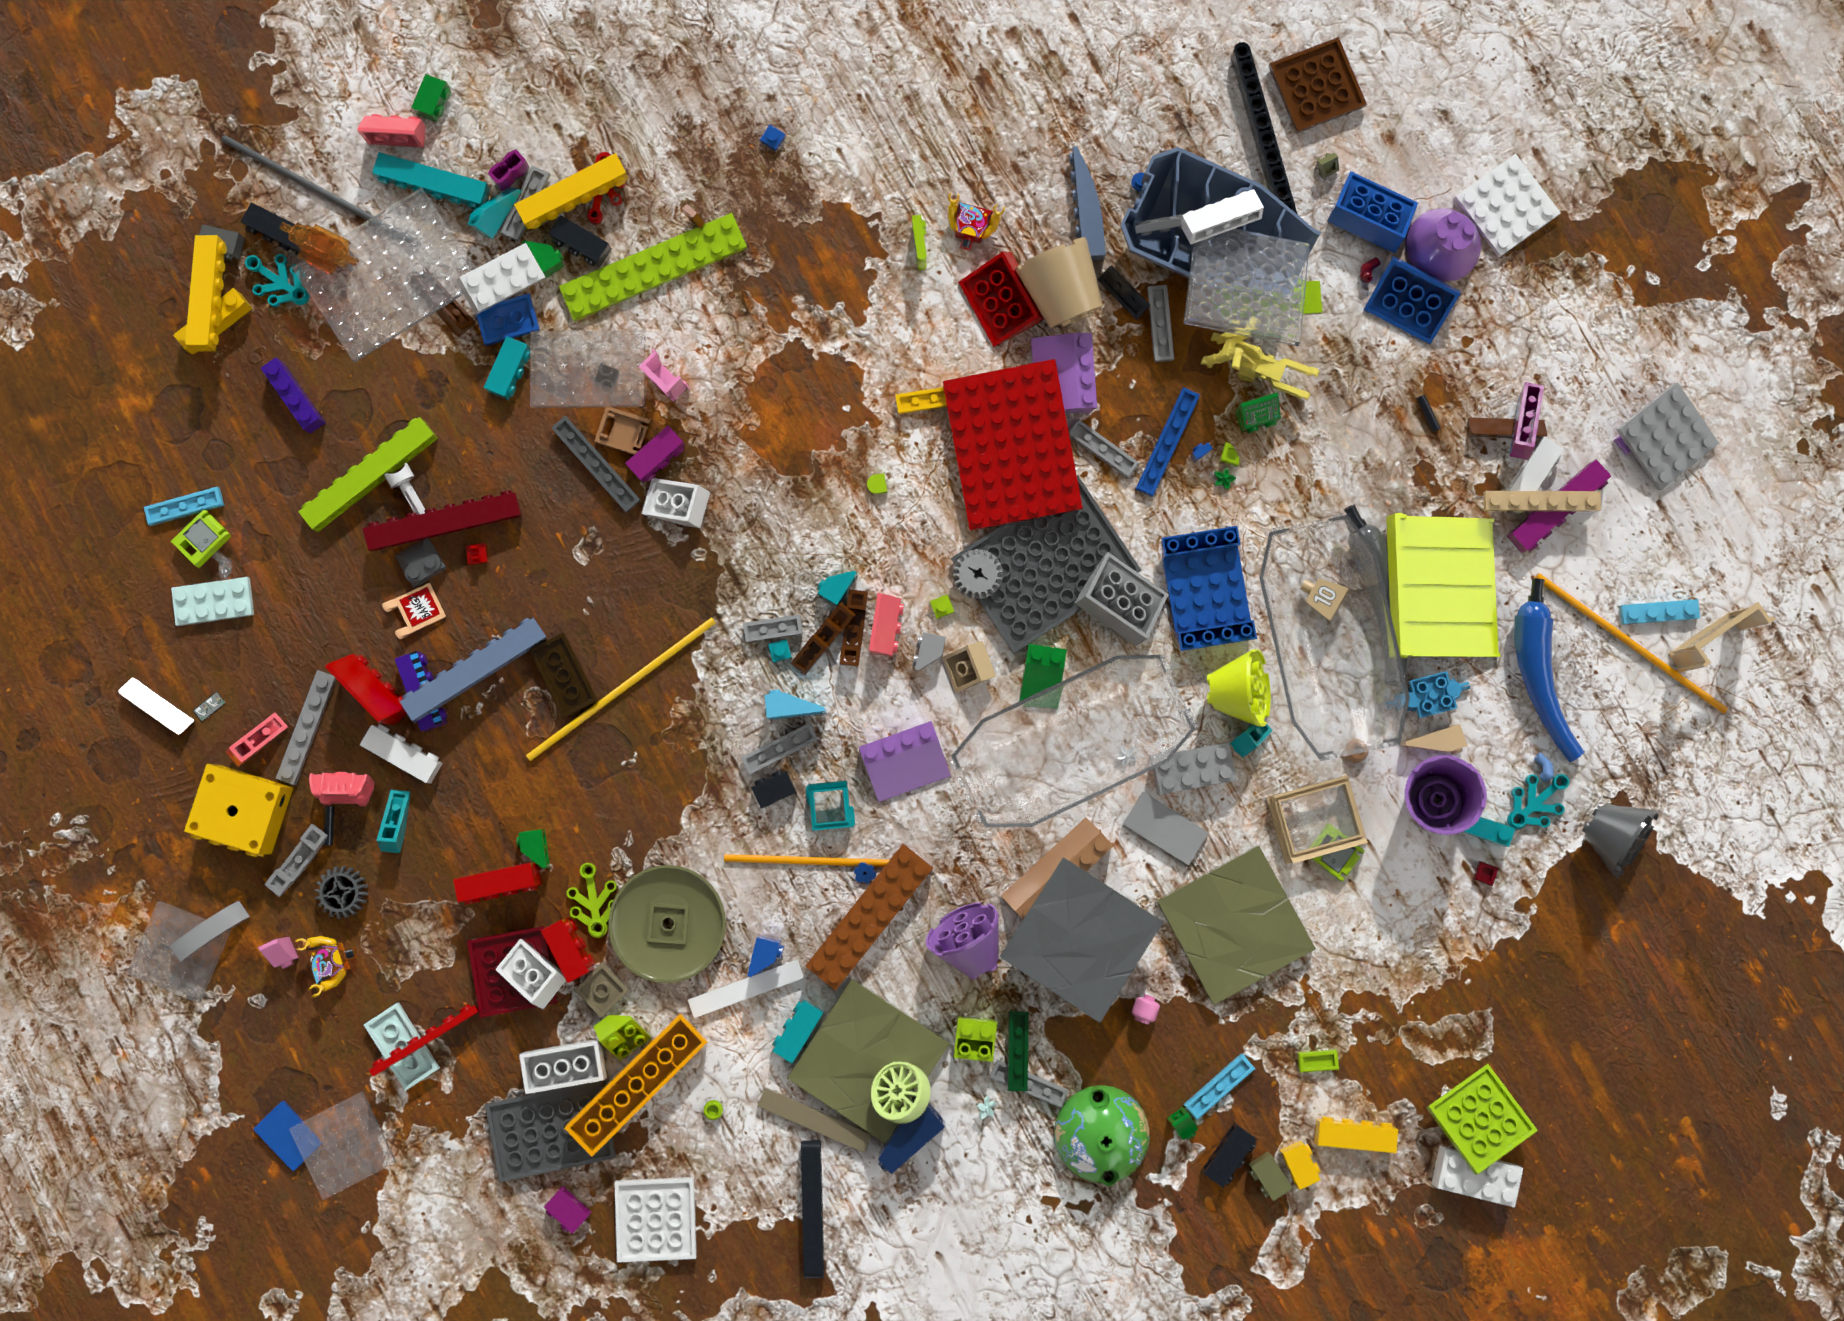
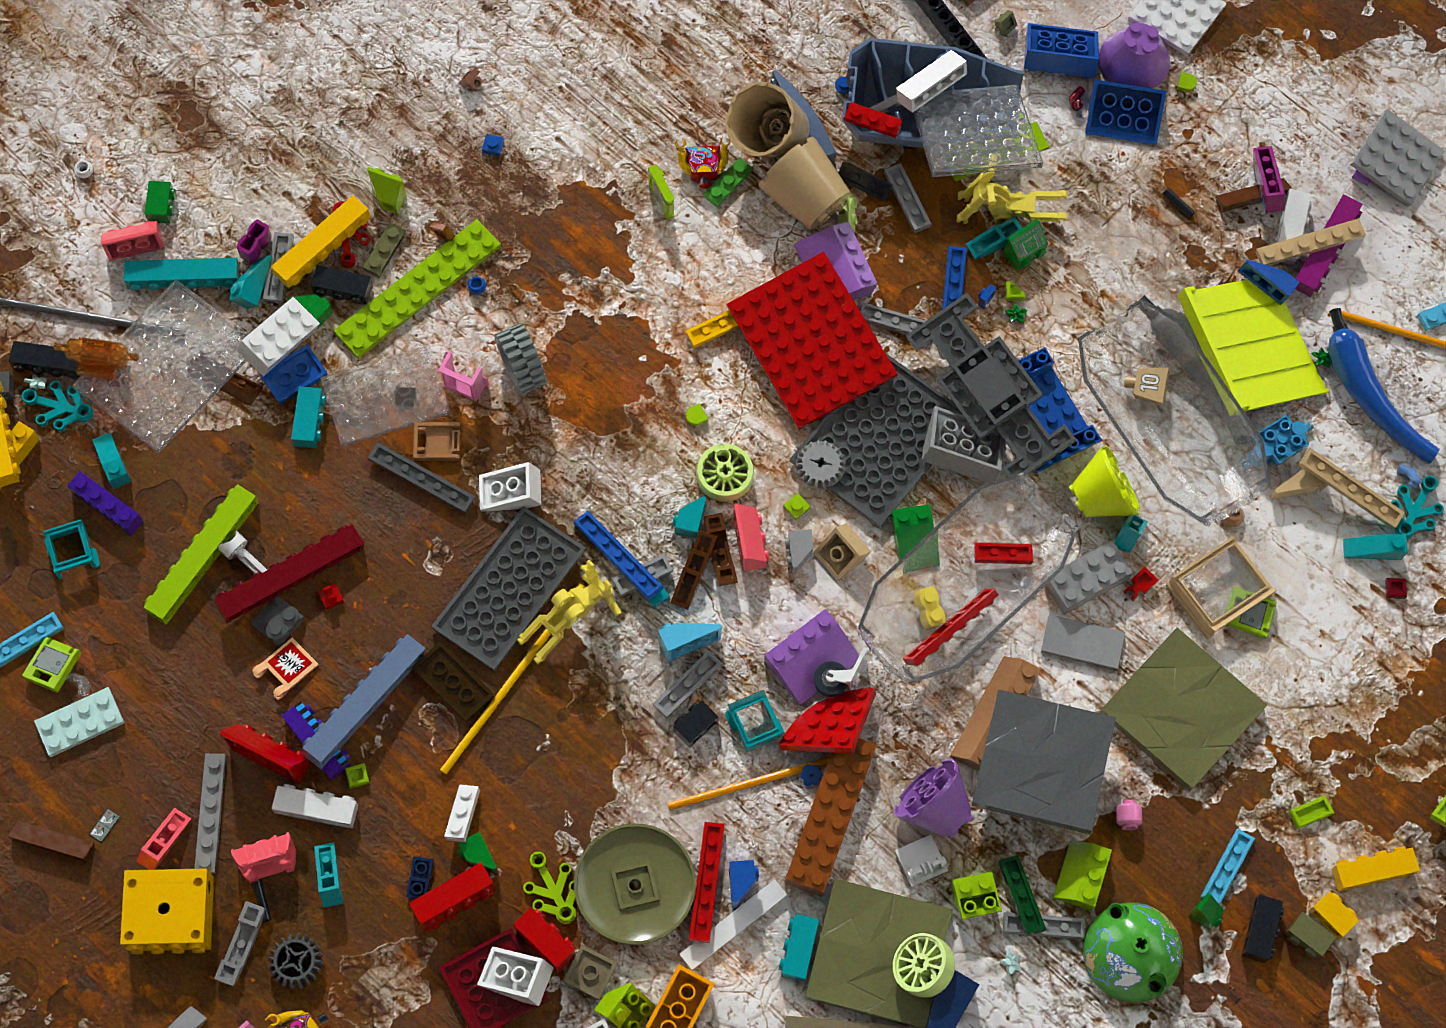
camera: 20 degrees left, 15 degrees down
magenta brick [625,426,685,483] -> none
red slope [958,251,1044,347] -> none
medium lavender cone [1405,755,1487,835] -> none
none -> light aqua plant [24,374,48,390]
none -> teal piece [43,519,100,579]
none -> white plate [74,160,93,178]
none -> teal slope [92,432,132,489]
none -> lime tile [345,763,370,789]
none -> olive plate [363,223,407,278]
none -> lime slope [367,167,406,214]
none -> dark blue slope [406,856,434,899]
none -> dark grey plate [431,506,586,672]
none -> white plate [444,785,480,842]
none -> dark orange tile [458,67,483,91]
none -> blue plate [467,276,486,295]
none -> light grey wheel [494,323,547,396]
none -> light yellow piece [517,560,622,664]
none -> blue tile [573,511,663,601]
none -> red plate [689,822,725,943]
none -> yellowish green piece [696,444,754,502]
none -> bright green plate [703,157,753,207]
none -> tan cone [725,82,810,157]
none -> red plate [779,688,876,754]
none -> plate [814,647,869,697]
none -> yellowish green hinge [838,195,857,232]
none -> red plate [844,102,903,138]
none -> white hinge [895,835,948,887]
none -> red plate [903,589,999,666]
none -> dark grey piece [906,293,1077,485]
none -> light yellow brick [914,586,946,630]
none -> teal slope [966,216,1023,259]
none -> red plate [974,542,1033,565]
none -> lime slope [1053,841,1112,911]
none -> red plate [1124,567,1159,601]
none -> lime tile [1177,72,1197,92]
none -> blue slope [1237,259,1300,305]
none -> tan plate [1298,448,1405,529]
none -> green plant [1311,347,1331,368]

